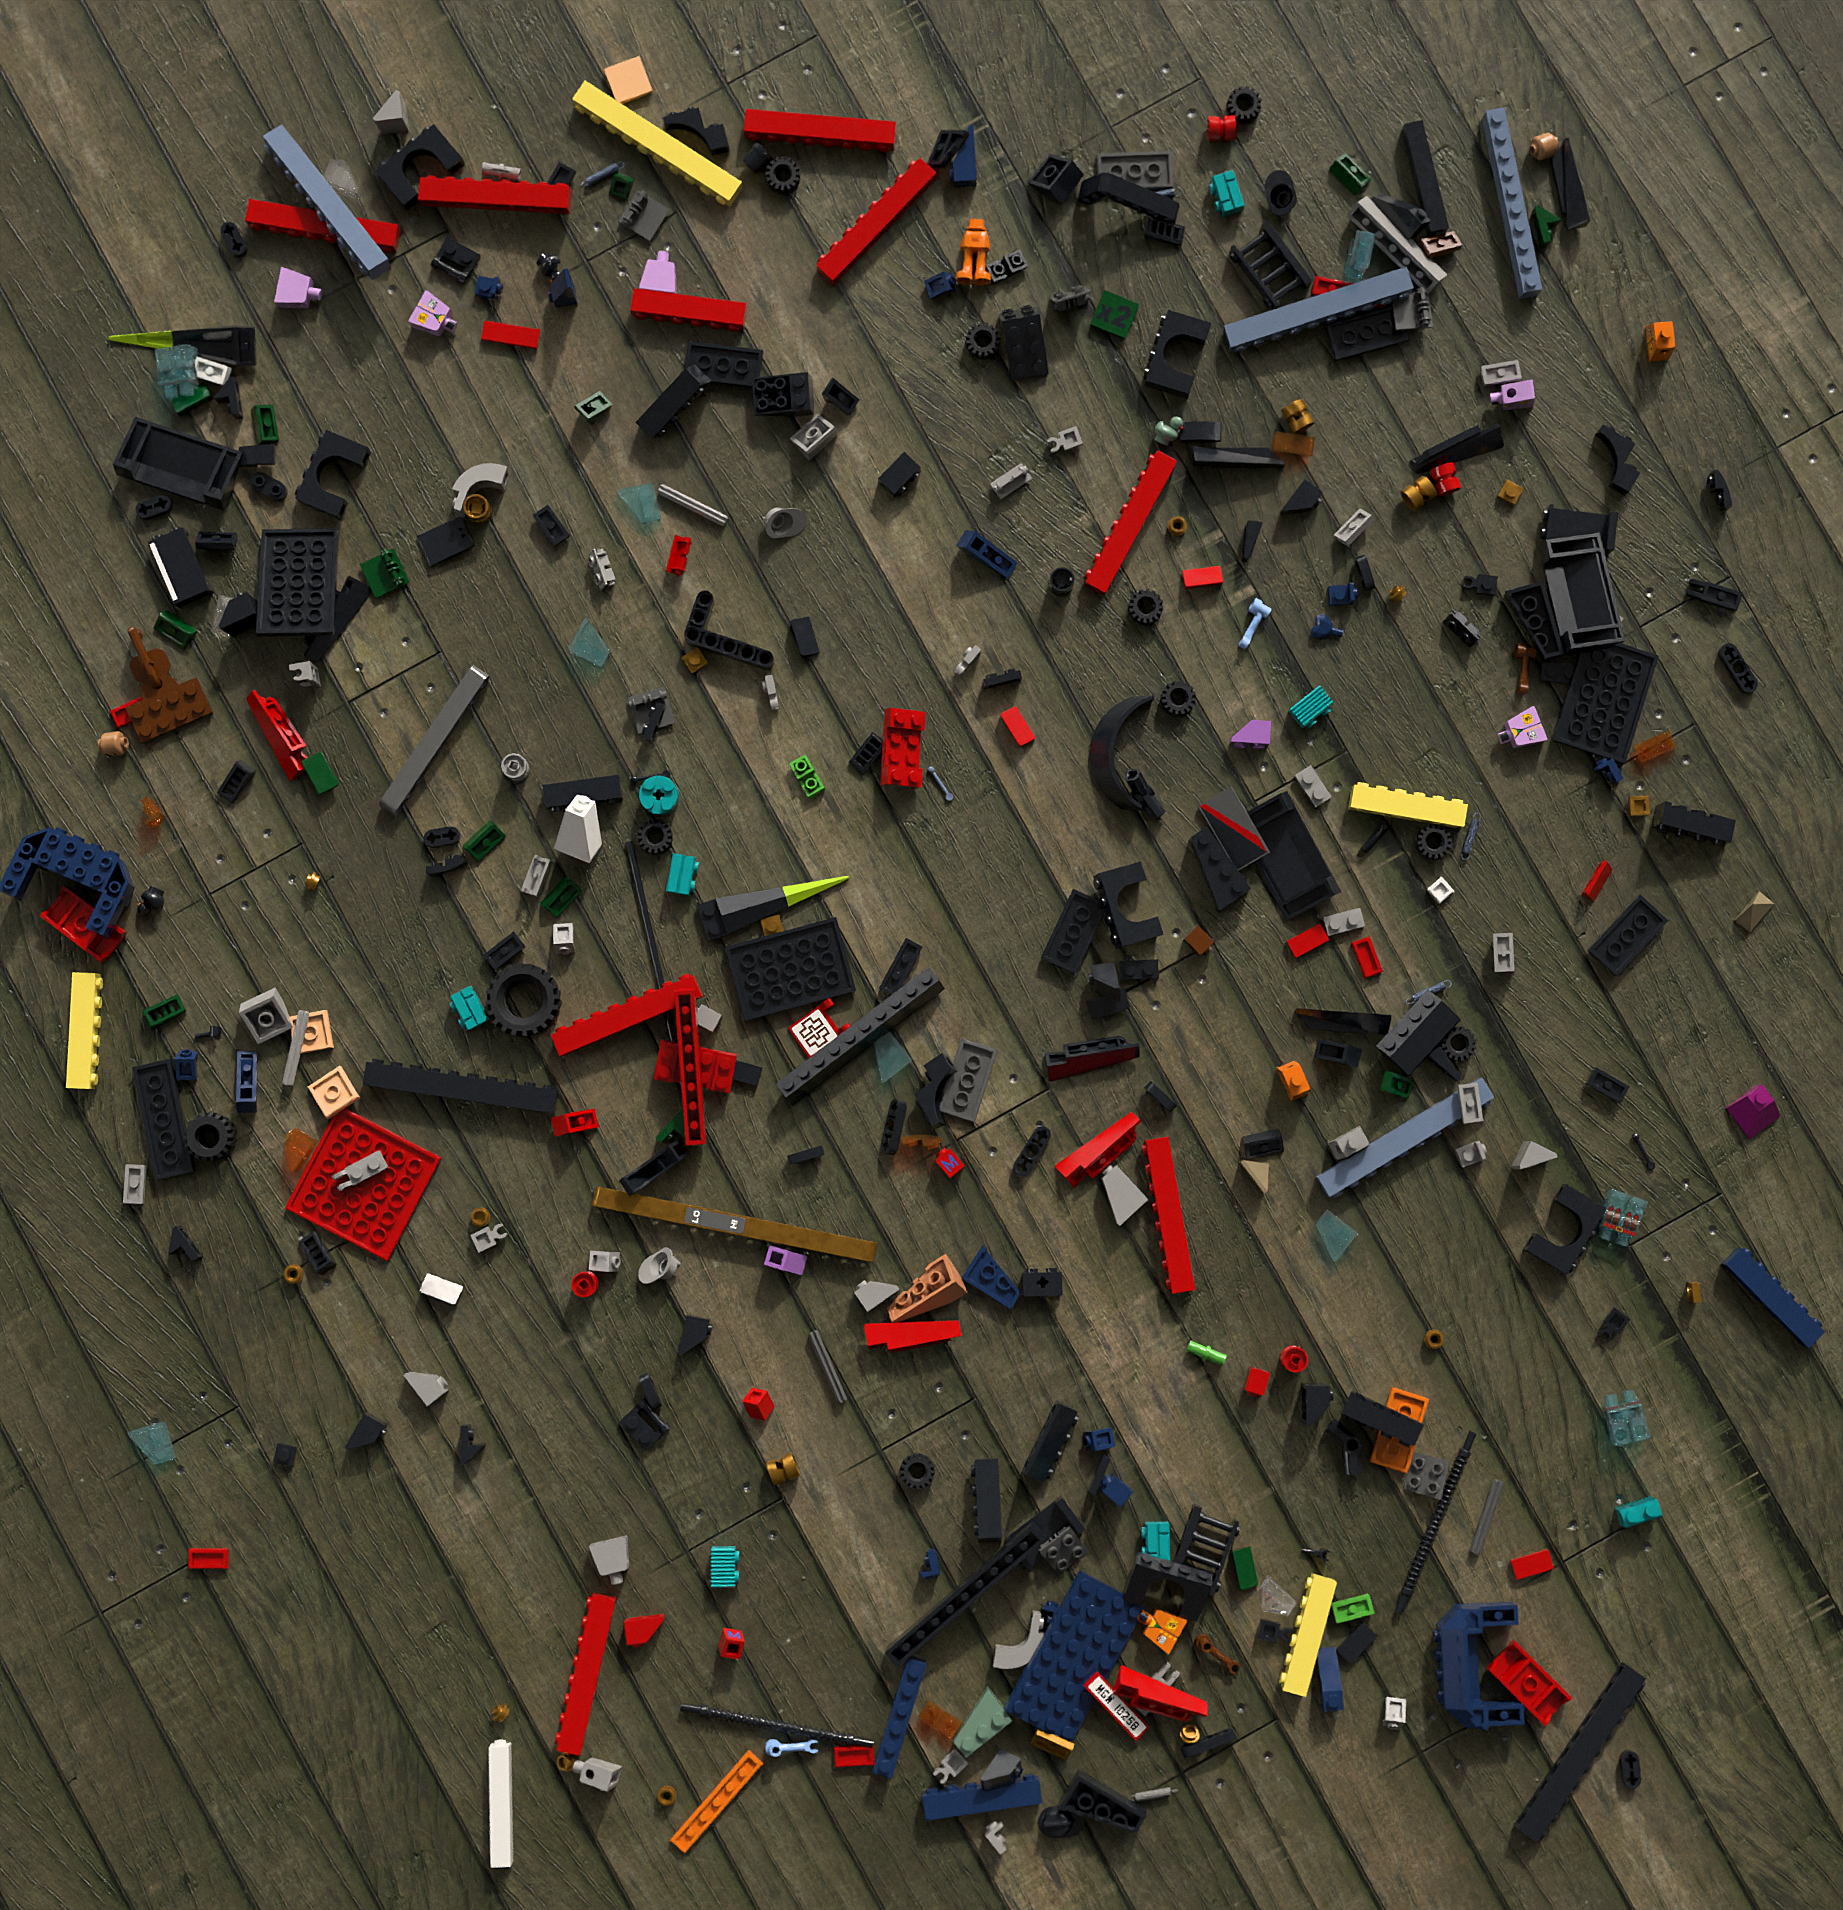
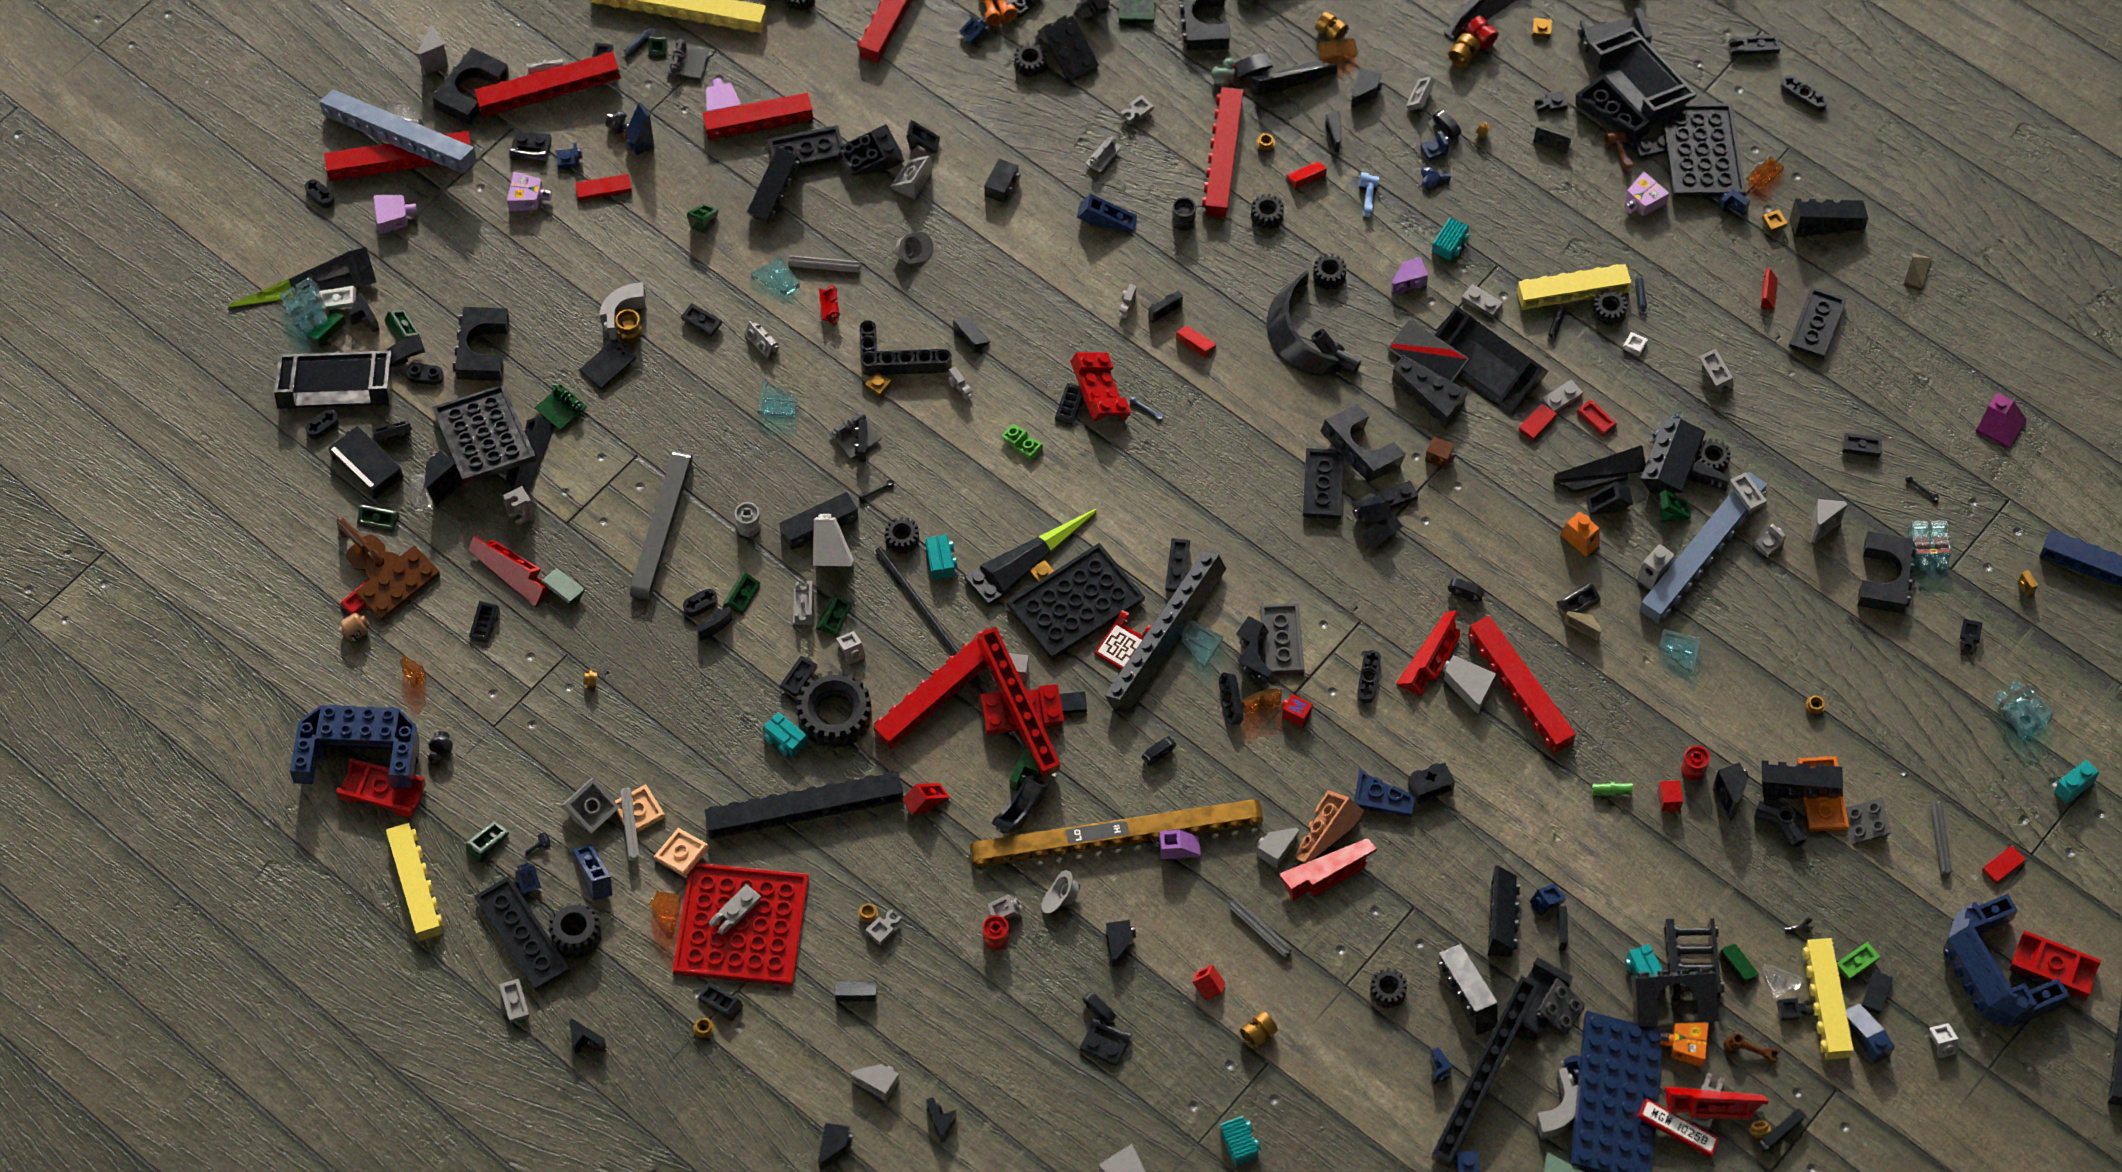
camera: 20 degrees left, 25 degrees down
teal brick [639,776,679,816] -> none
wedge [1044,1036,1140,1082] -> none
dark blue brick [1100,1472,1133,1507] -> none
black hose [1395,1431,1477,1614] -> none

